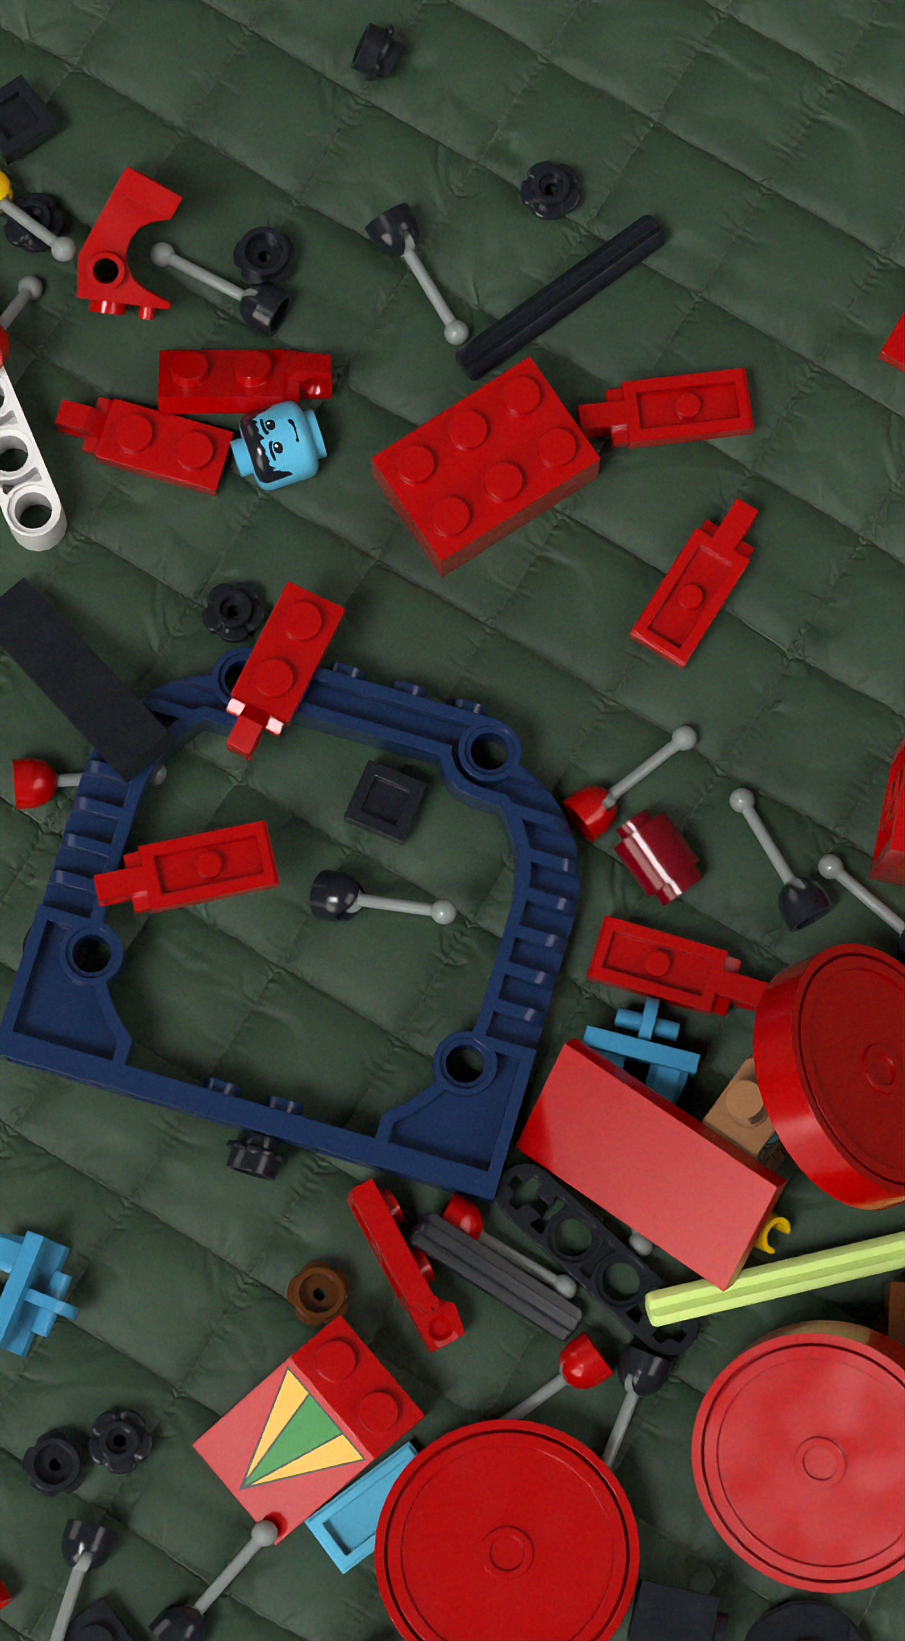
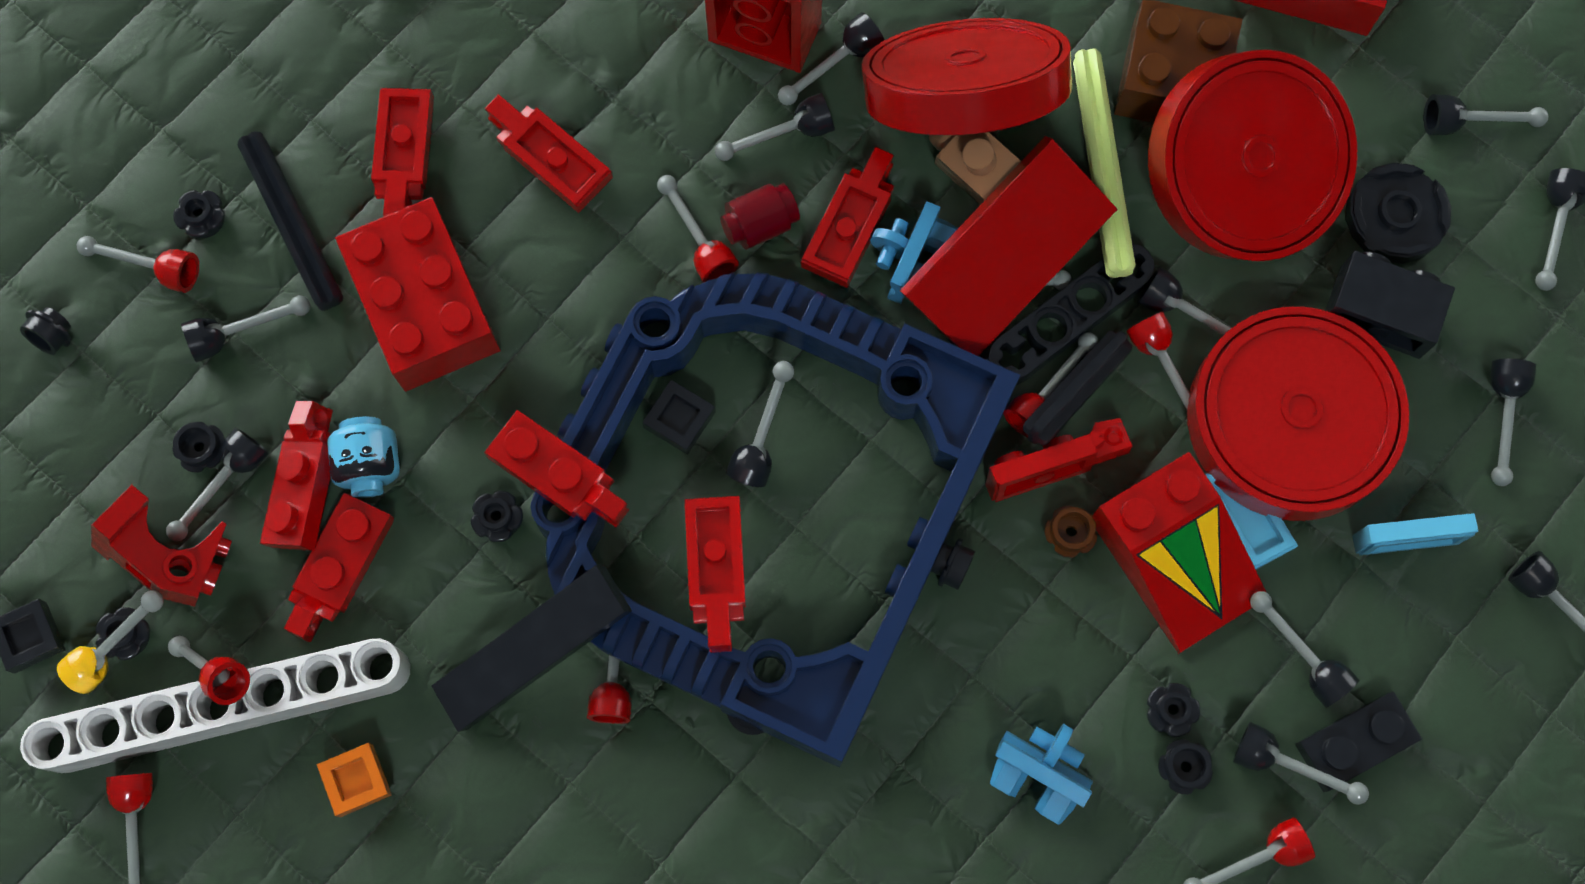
camera: 80 degrees left, 5 degrees down
none -> red hinge [77,236,199,293]

